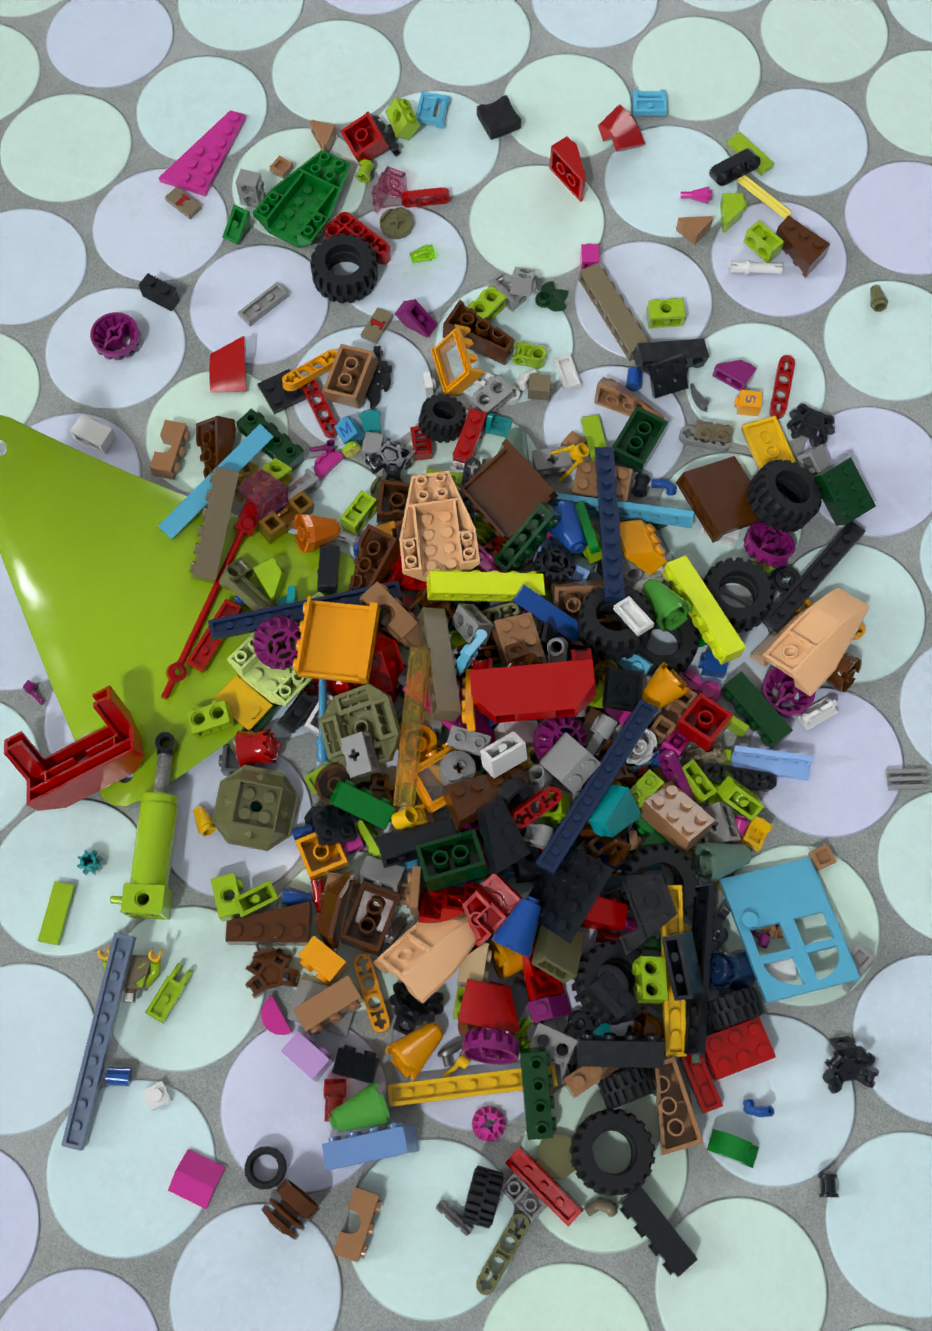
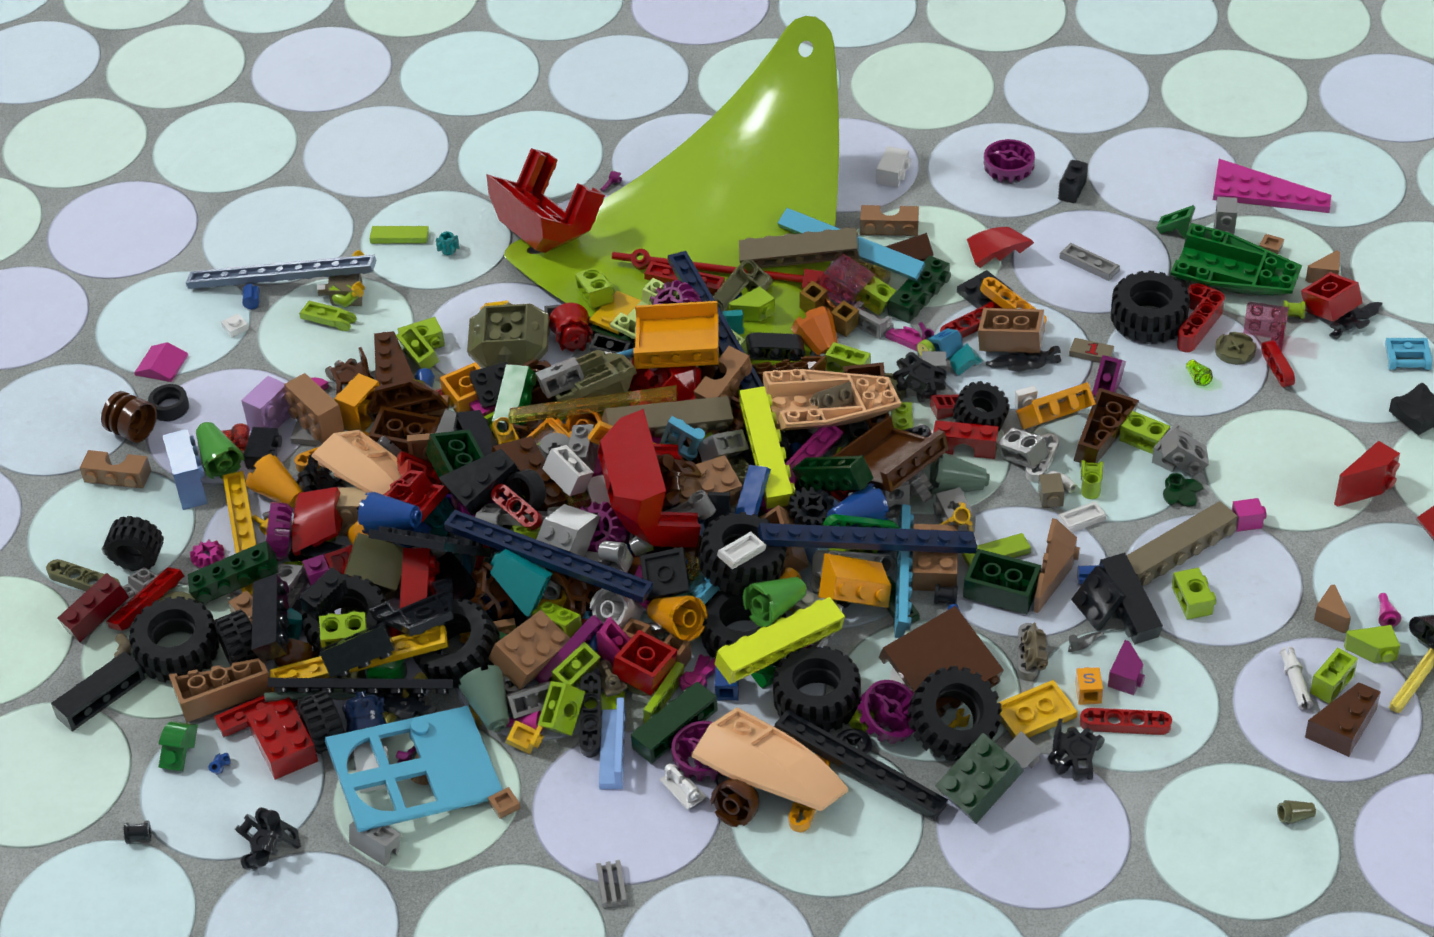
camera: 85 degrees right, 25 degrees down
lime piece [110,732,179,920] -> none
dark tan tile [165,186,202,219] -> none
lime brick [385,97,420,140] -> none
teal tile [486,413,512,438] -> none
medium nougat plate [561,430,586,446] -> none
none -> dark red brick [57,573,129,643]
none -> dark tan hinge [810,382,854,409]

